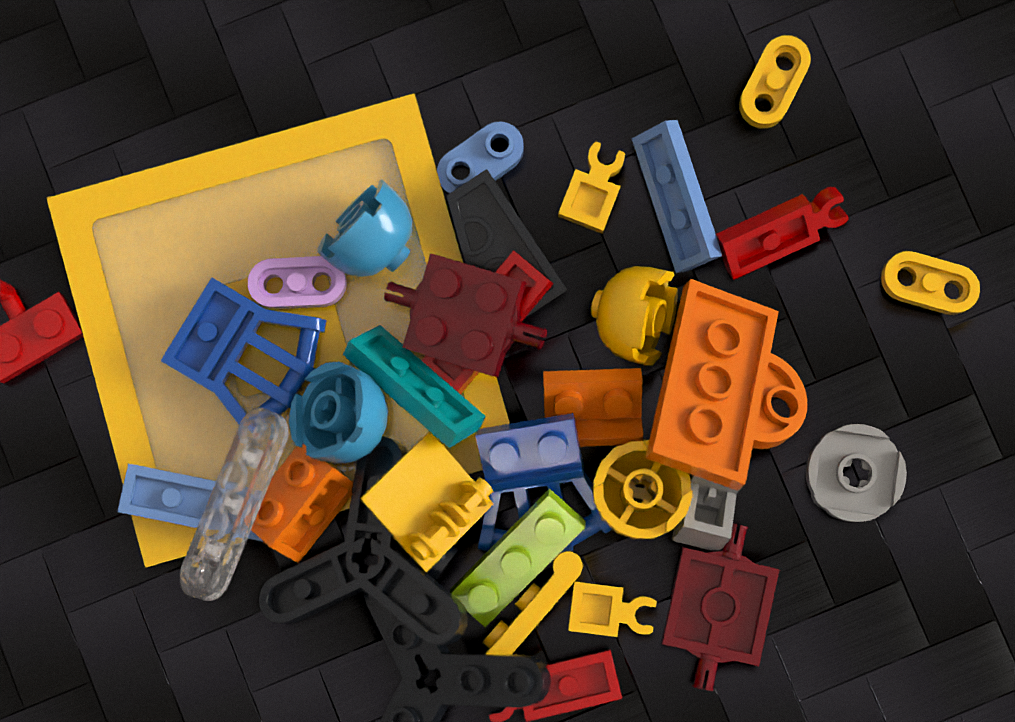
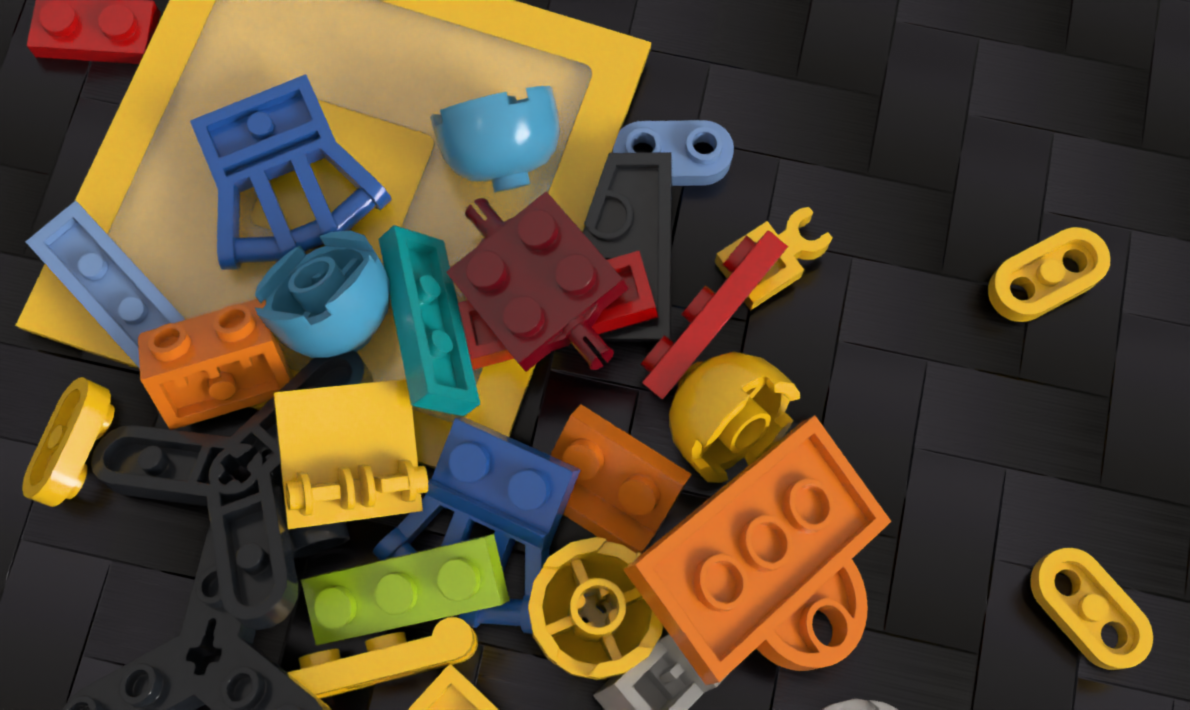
camera: 30 degrees right, 10 degrees down
clear plate [180,408,288,601] -> none
lavender plate [248,256,347,309] -> none
medium blue plate [631,120,723,273] -> none
red plate [716,187,849,280] -> none
none -> yellow plate [22,377,115,507]
none -> red plate [640,230,789,400]

